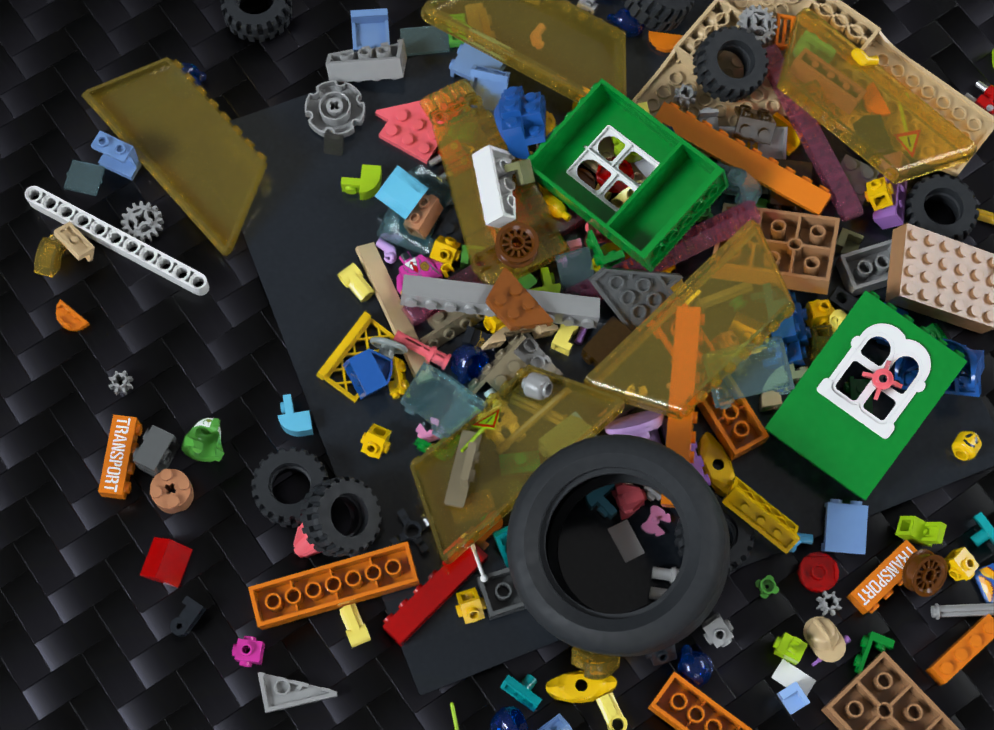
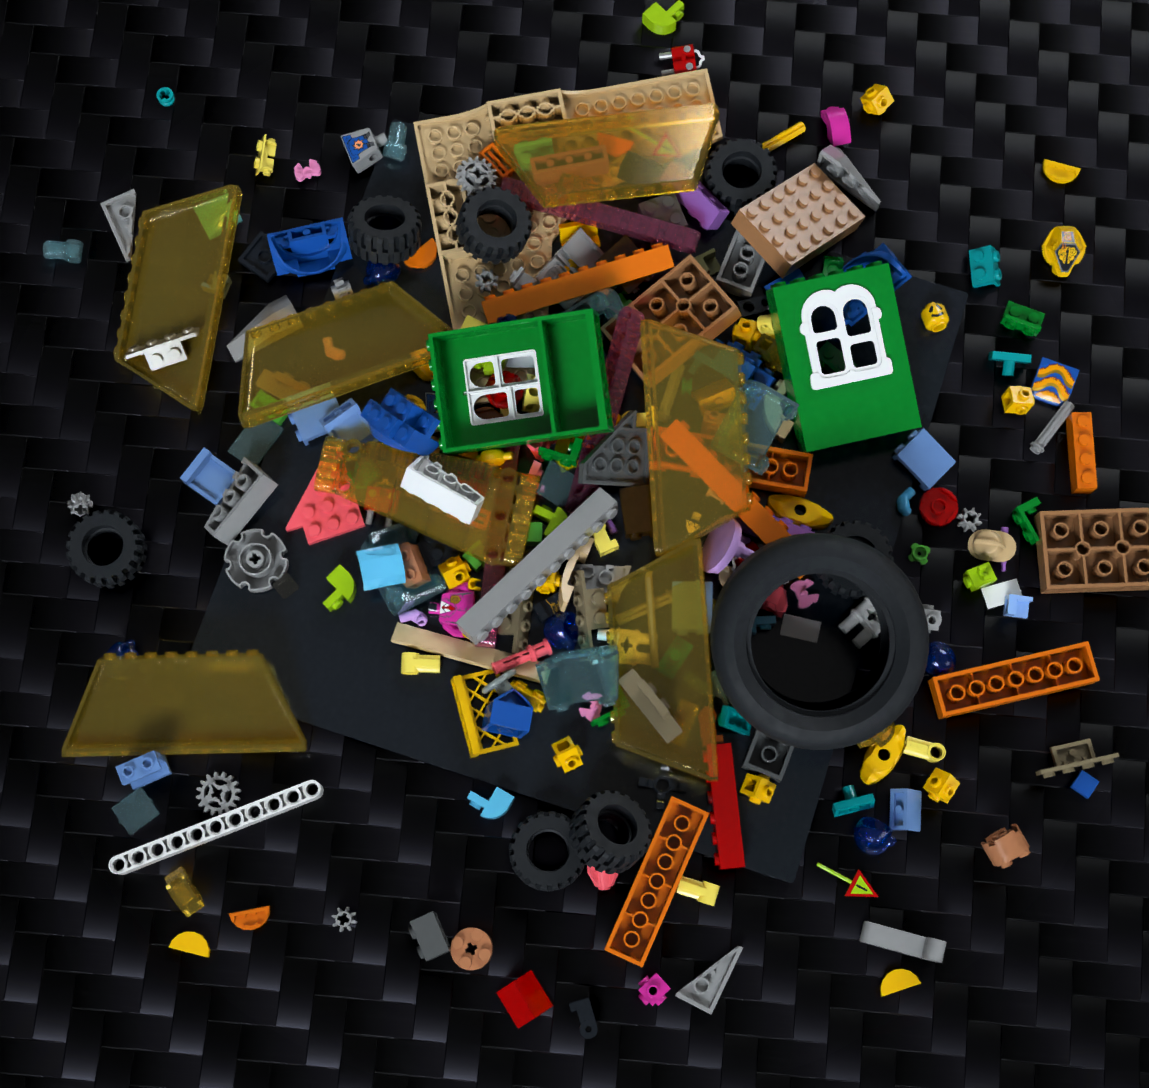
camera: 45 degrees left, 5 degrees up
tan panel [54,221,95,262] -> none
orange brick [98,415,142,500] -> none
bright green piece [182,418,225,462] -> none
lime piece [460,409,501,452] -> none
white hinge [470,543,488,582] -> none
dark orange wing [485,267,554,331] -> none
reddish brown wheel [495,222,539,268] -> none
olive panel [504,159,535,186] -> none
light grey head [521,372,553,400] -> none
yellow fence [722,476,800,554] -> none
dark brown bracket [733,104,777,145] -> none
orange brick [846,539,918,615] -> none
yellow arm [851,48,879,66] -> none
coral brick [862,360,903,400] -> none
yellow brick [864,177,894,211] -> none
lime brick [895,516,947,547] -> none
reddish brown wheel [902,549,948,597] -> none
none -> yellow tile [169,932,210,958]

